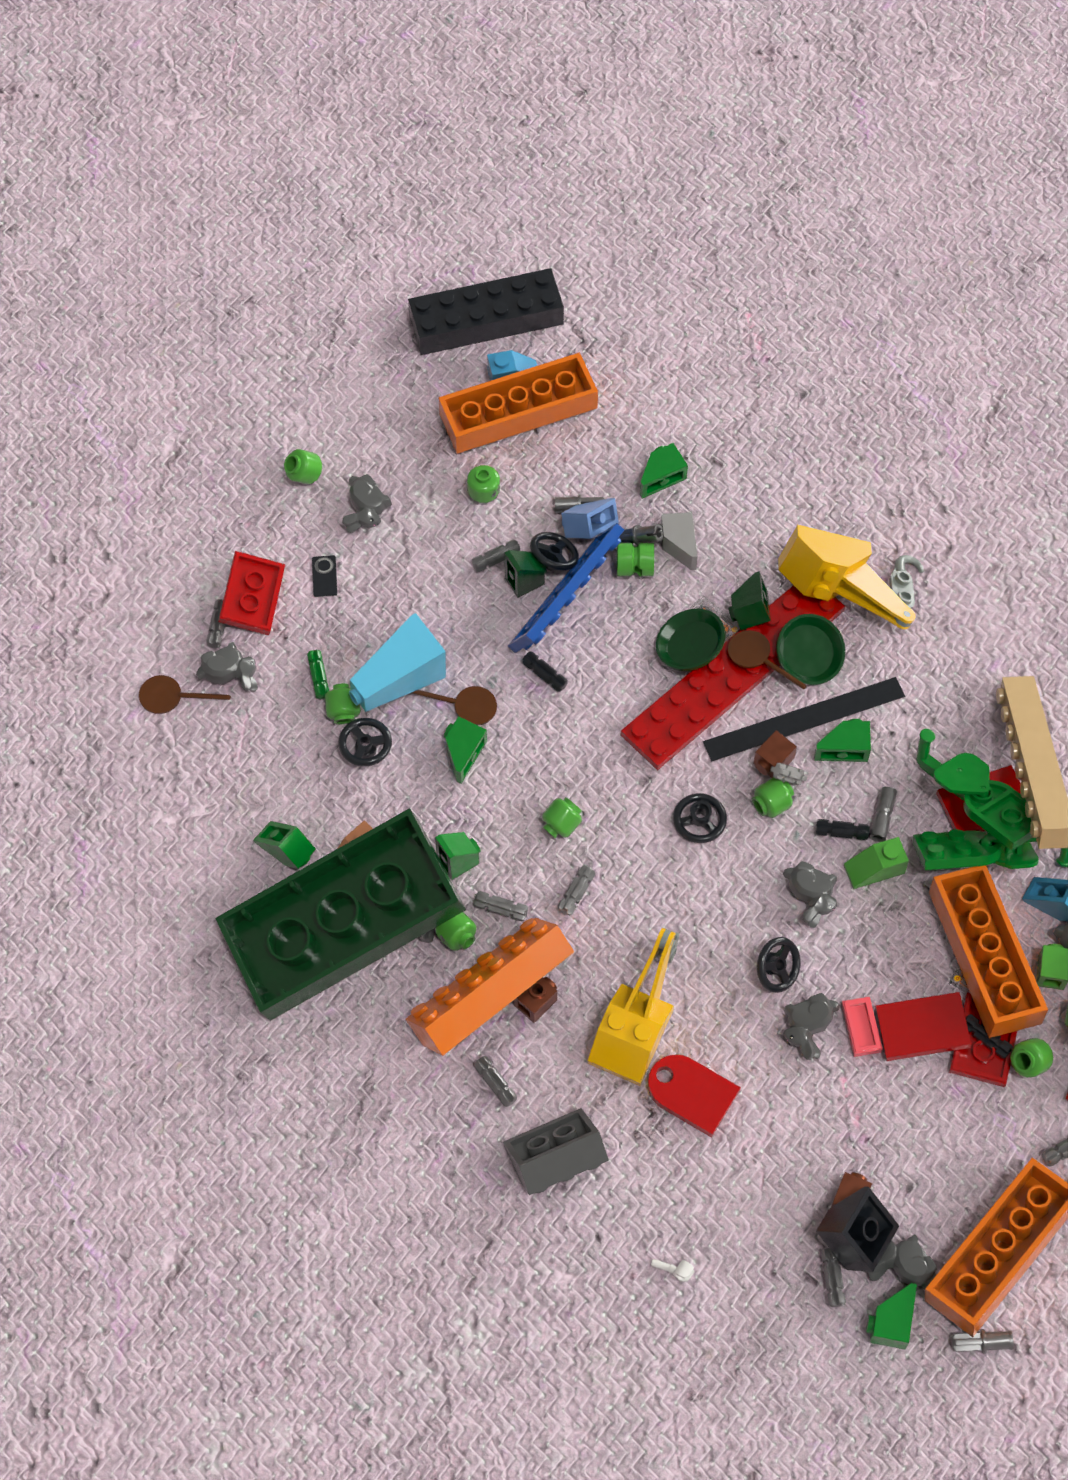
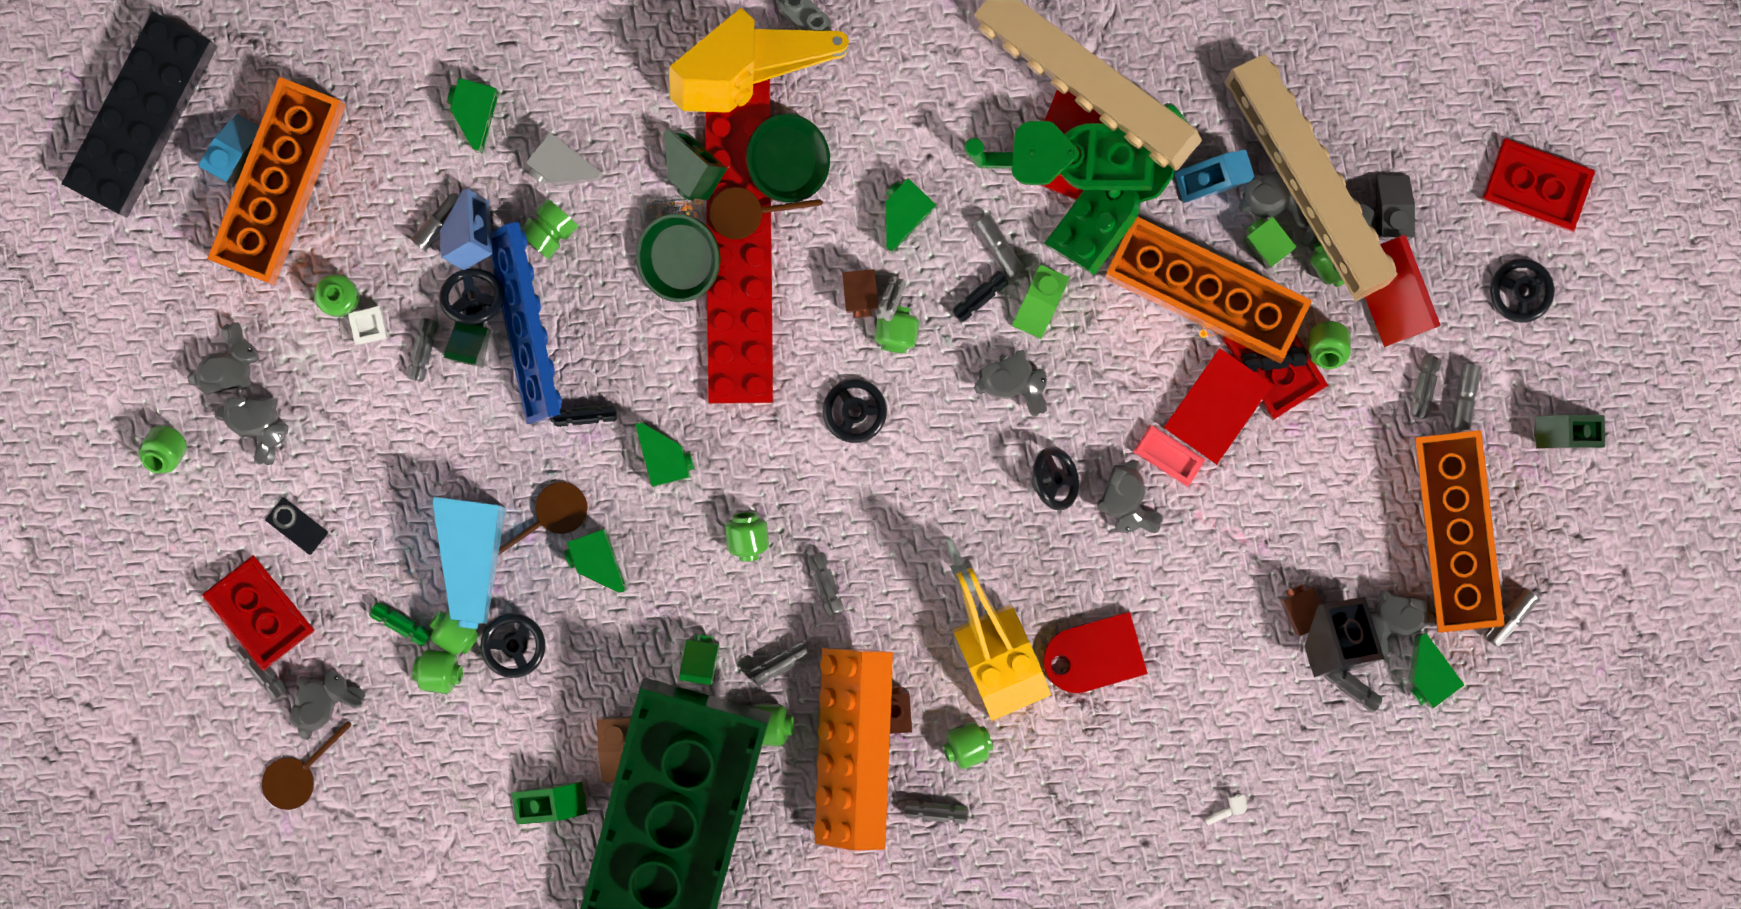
camera: 55 degrees left, 25 degrees up
dark grey slope [503,1108,609,1195] -> none
flat silver axle [619,524,663,545] -> none
black sticker [703,677,906,762] -> none
none -> dark grey animal [187,322,259,395]
none -> white plate [348,306,388,346]
none -> bright green head [412,649,463,694]
none -> green slope [635,422,695,487]
none -> bright green head [942,721,993,769]

